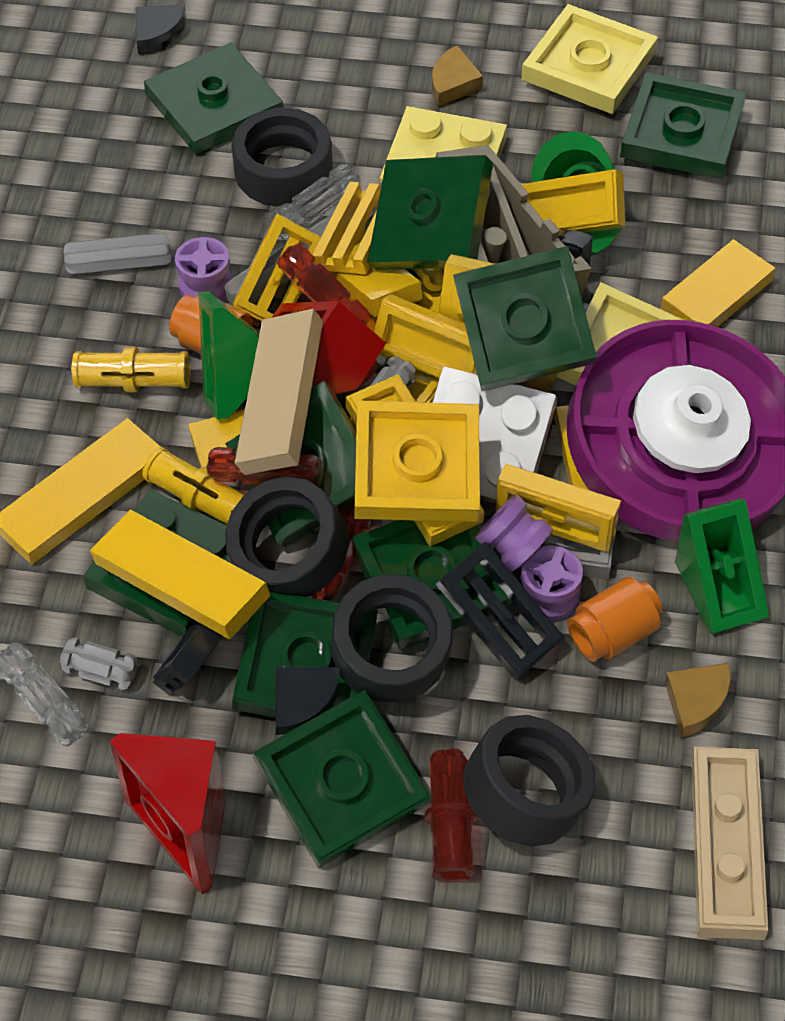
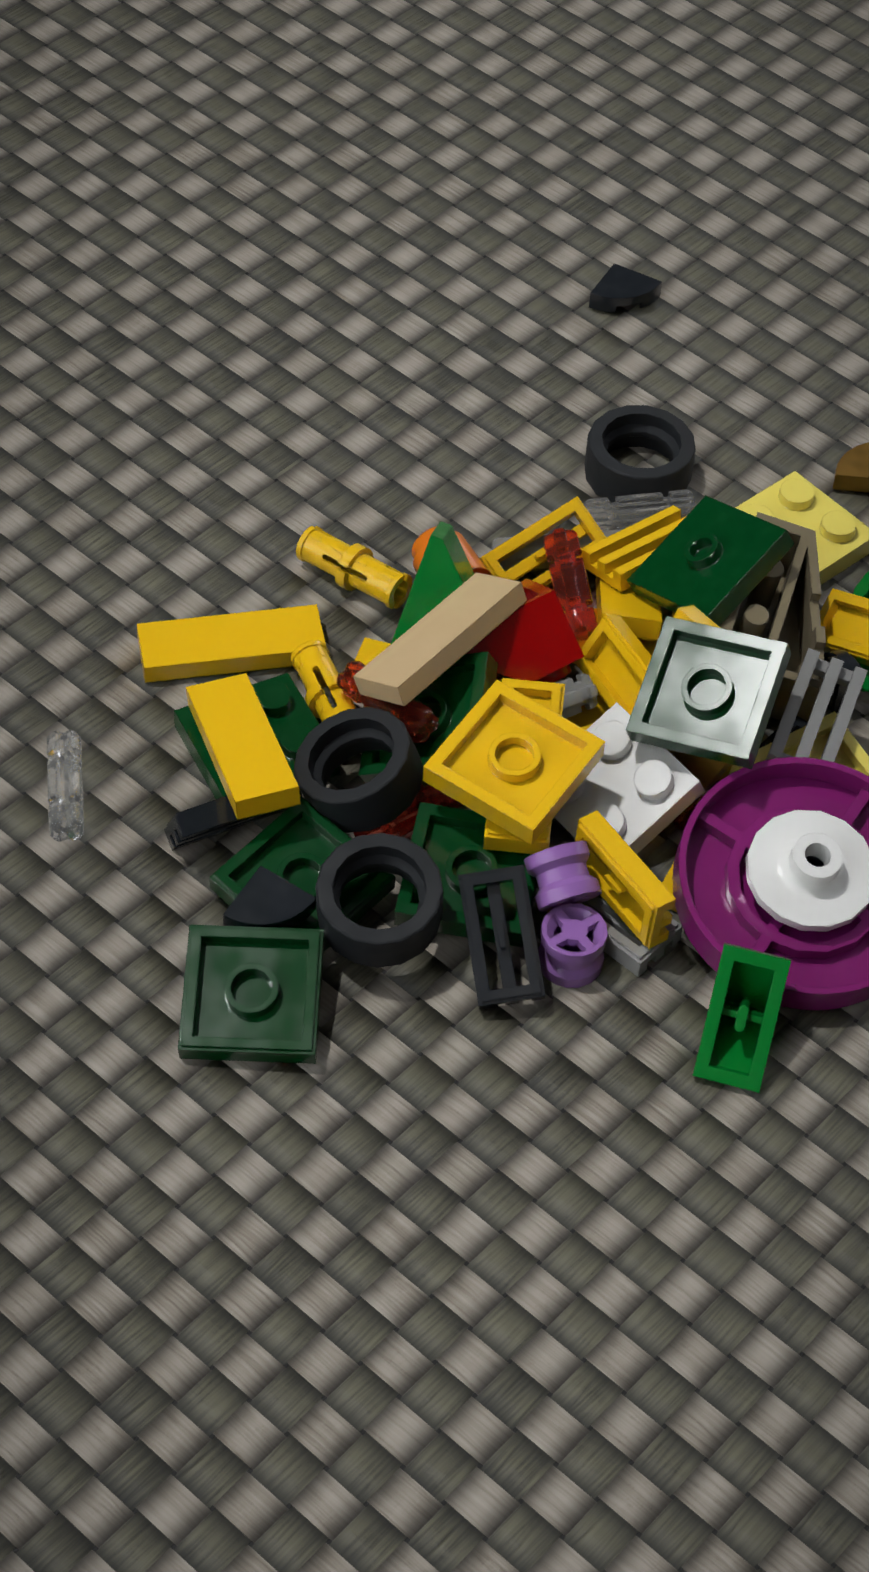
camera: 30 degrees right, 5 degrees down
light grey piece [60,637,138,690] -> none
light grey axle [63,233,171,275] -> none
red slope [109,733,226,894] -> none
dark green plate [144,43,284,155] -> none
medium lavender wheel [175,237,232,302] -> none
clear red axle [425,748,477,883] -> none
black tyre [463,715,596,847] -> none
orange brick [567,577,663,662] -> none
pearl gold tile [665,663,730,738] -> none
tan tile [691,747,768,940] -> none
none -> light grey tile [766,648,868,762]

